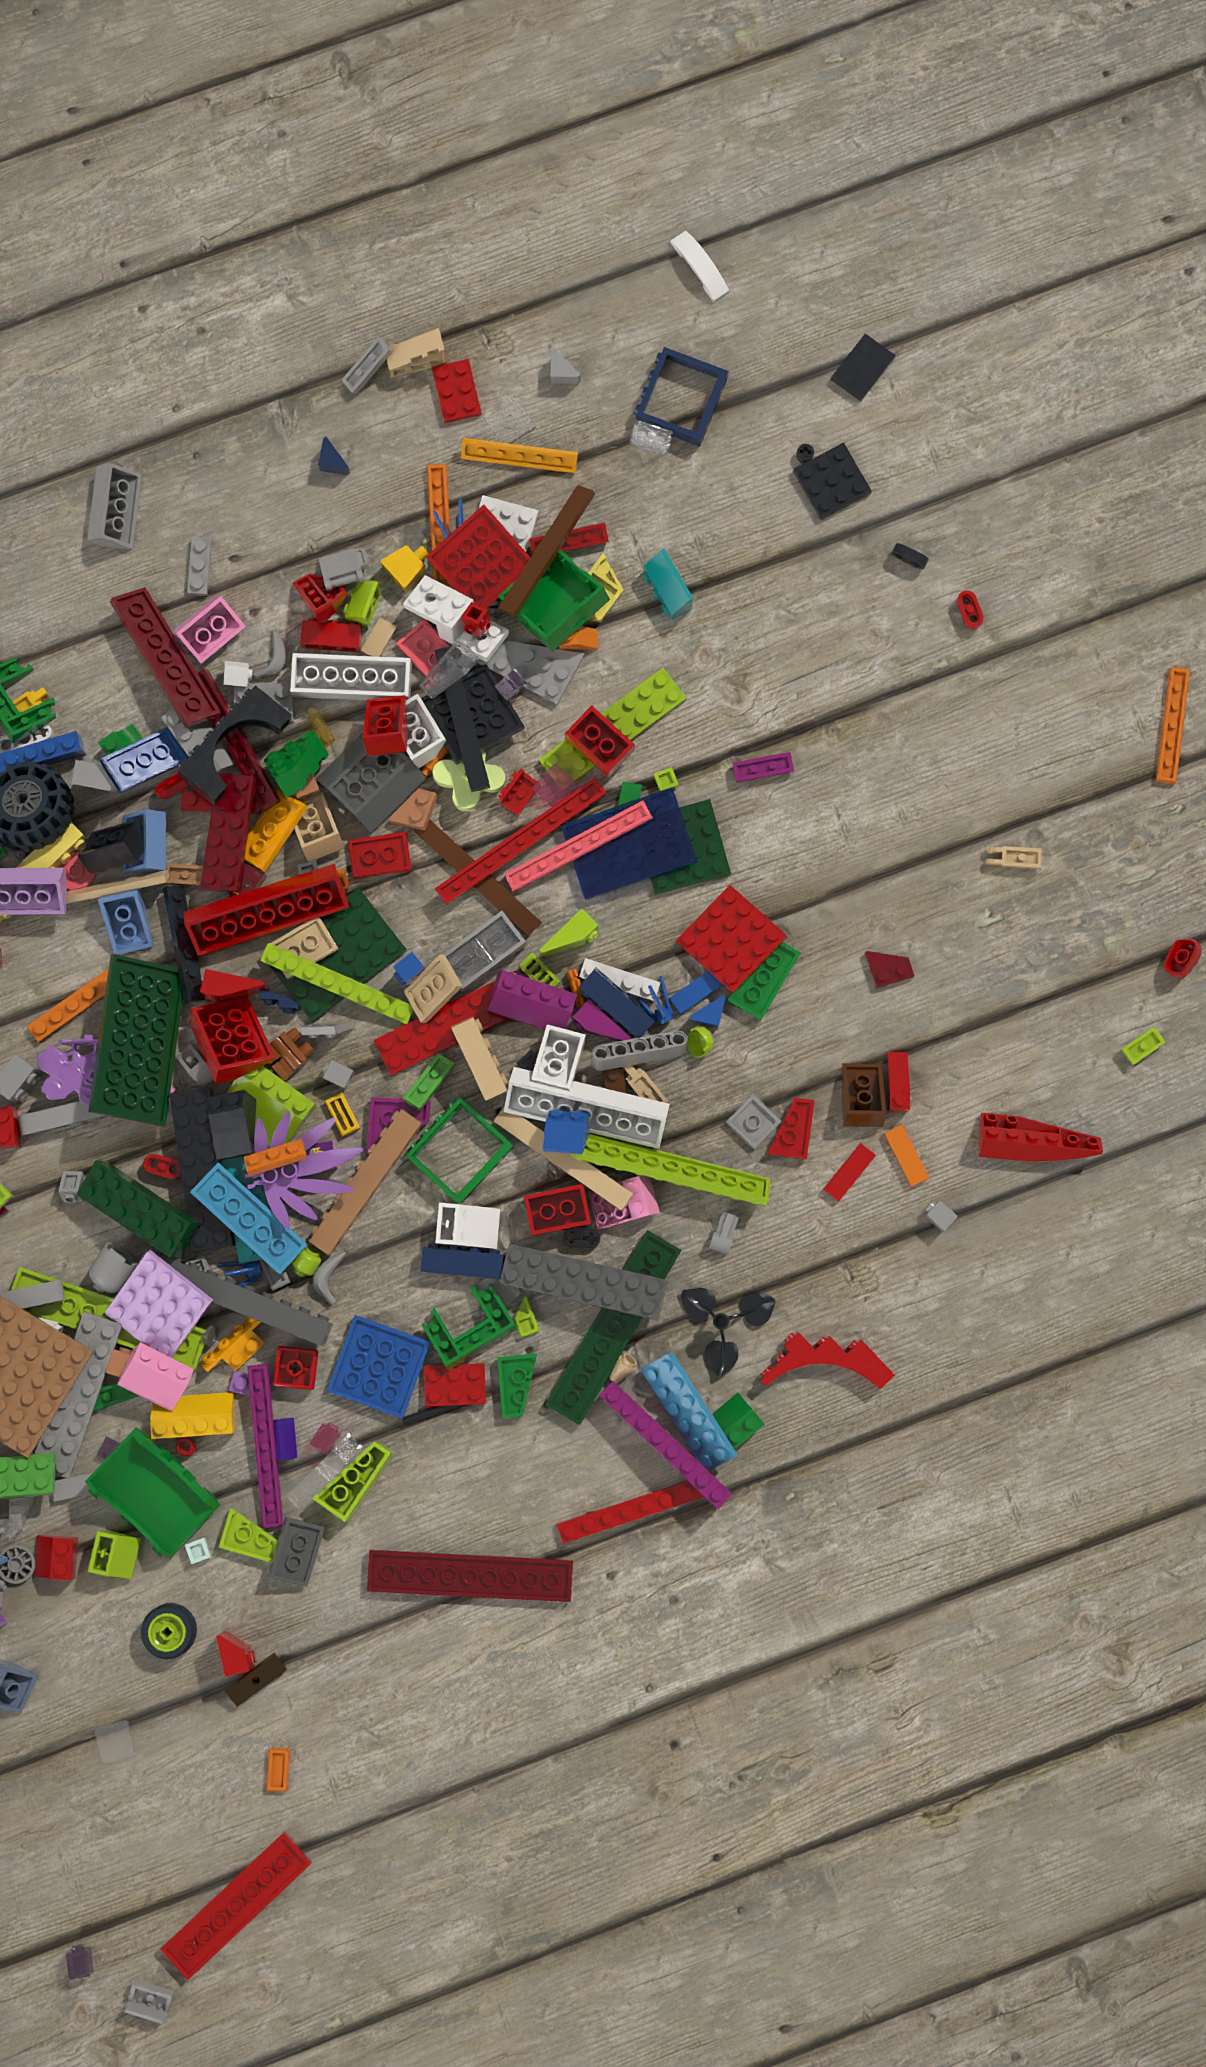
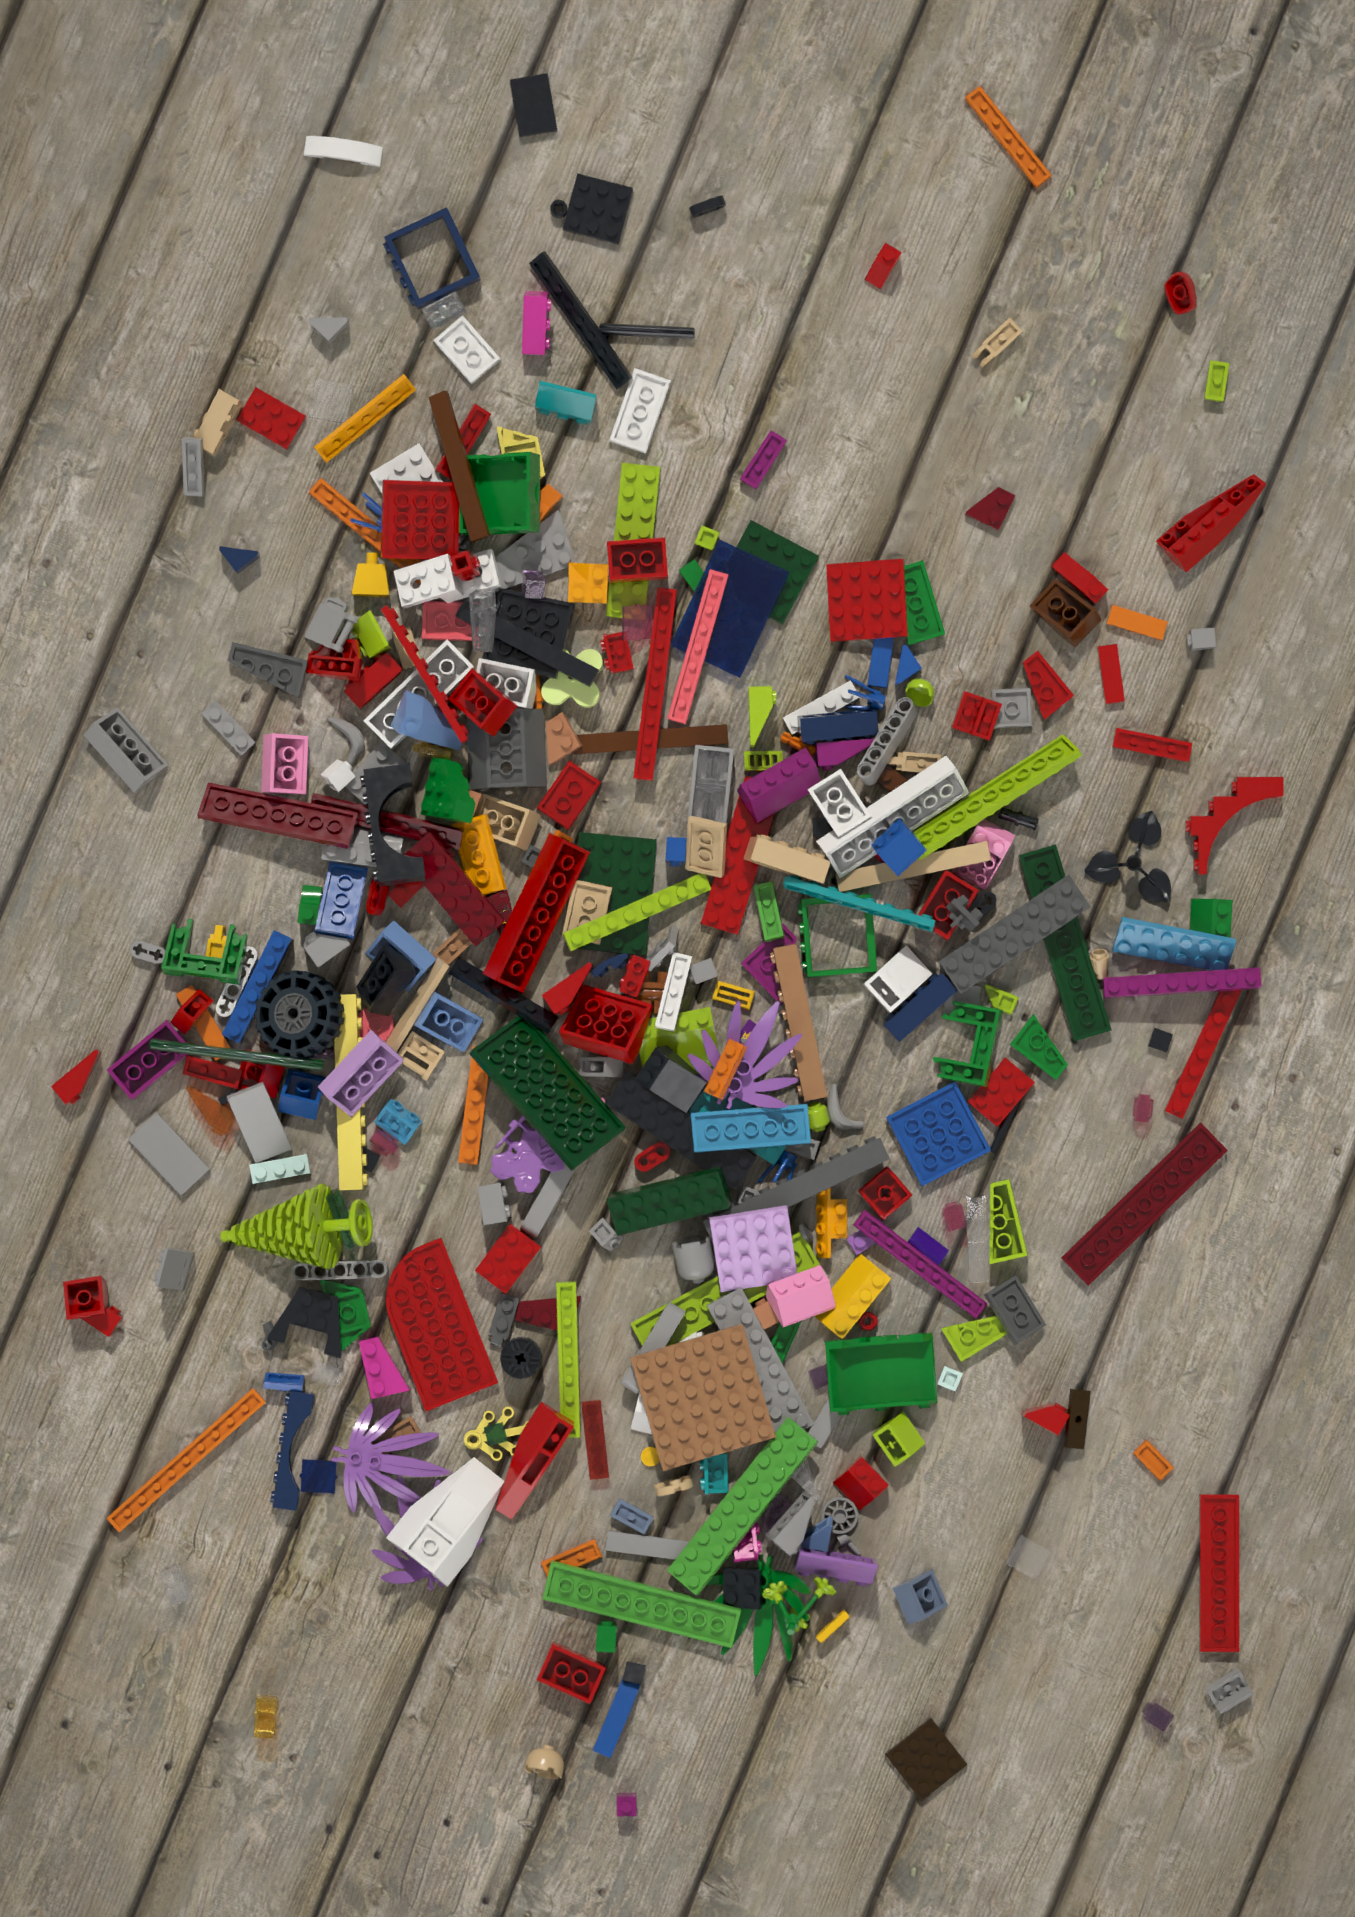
camera: 50 degrees left, 5 degrees up
wheel [141,1603,197,1659] -> none
light grey piece [709,1212,739,1255] -> none
red plate [956,590,984,629] -> none
none -> dark grey wing [228,642,308,698]
none -> dark azure bracket [374,1099,422,1145]
none -> red plate [381,605,469,744]
none -> medium blue wedge [390,690,462,750]
none -> tan plate [398,1031,445,1081]
none -> white tile [433,315,501,385]
none -> dark pink wedge [522,291,551,355]
none -> black tile [529,251,633,389]
none -> light orange slope [567,562,608,604]
none -> black axle [599,323,695,339]
none -> white tile [609,368,671,454]
none -> red bracket [619,955,651,998]
none -> white plate [655,952,692,1032]
none -> teal plate [783,875,936,932]
none -> red slope [864,243,902,290]
none -> dark grey hips [945,895,983,932]
none -> red slope [951,691,1002,741]
none -> black pin [998,807,1039,831]
none -> red plate [1112,728,1193,762]
none -> clear pink brick [1132,1094,1154,1123]
none -> black tile [1148,1028,1173,1053]

